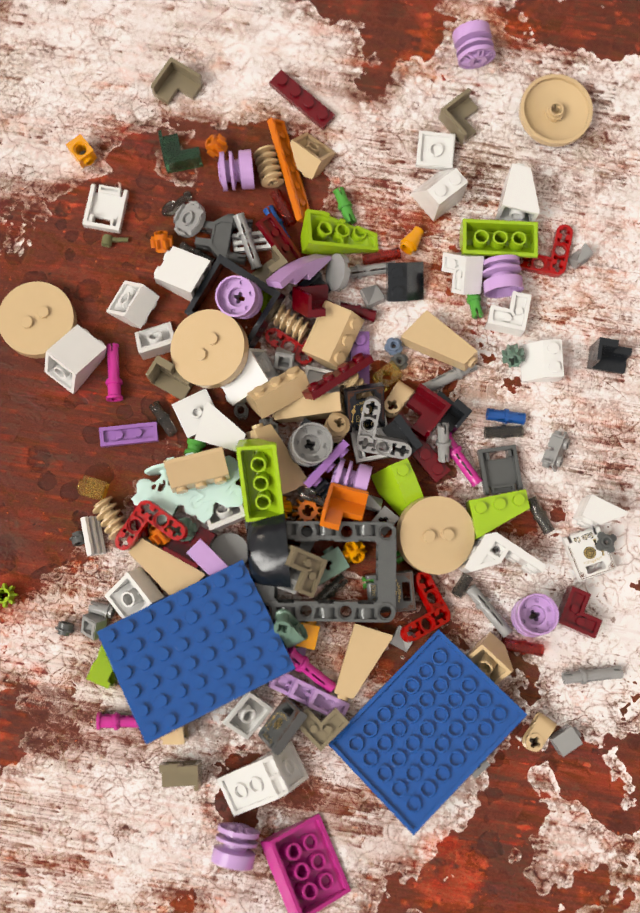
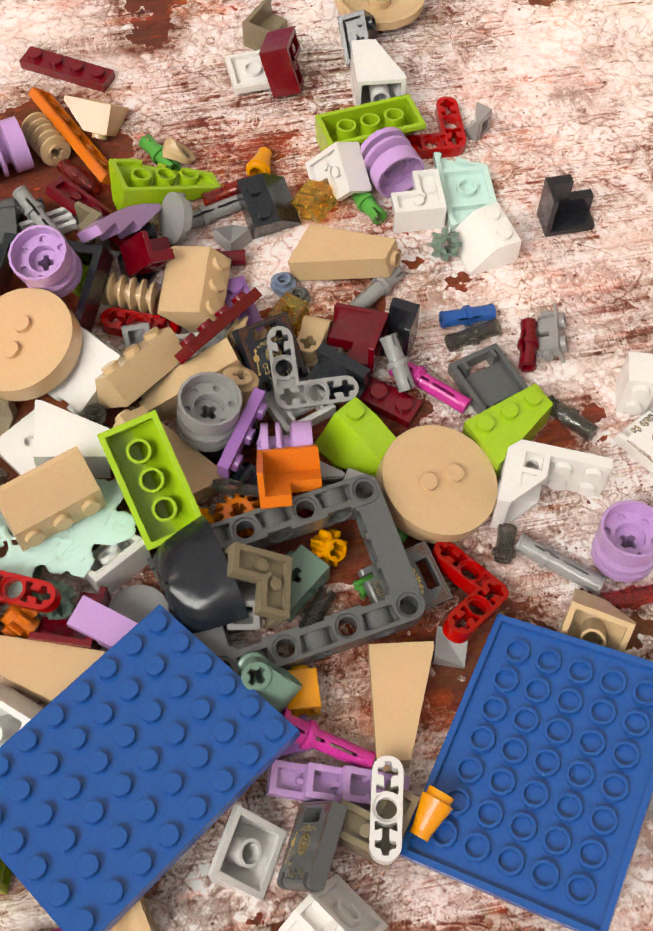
camera: 15 degrees left, 20 degrees down
white slope [410,168,468,222] -> none
none -> tan piece [162,138,195,165]
none -> dark red panel [259,26,304,98]
none -> clear yellow brick [291,179,337,224]
none -> bracket [337,9,379,66]
none -> white beam [369,755,404,865]
none -> light orange cone [409,785,454,842]
none -> light aqua wing [433,152,497,233]
none -> dark red pin [517,317,539,373]

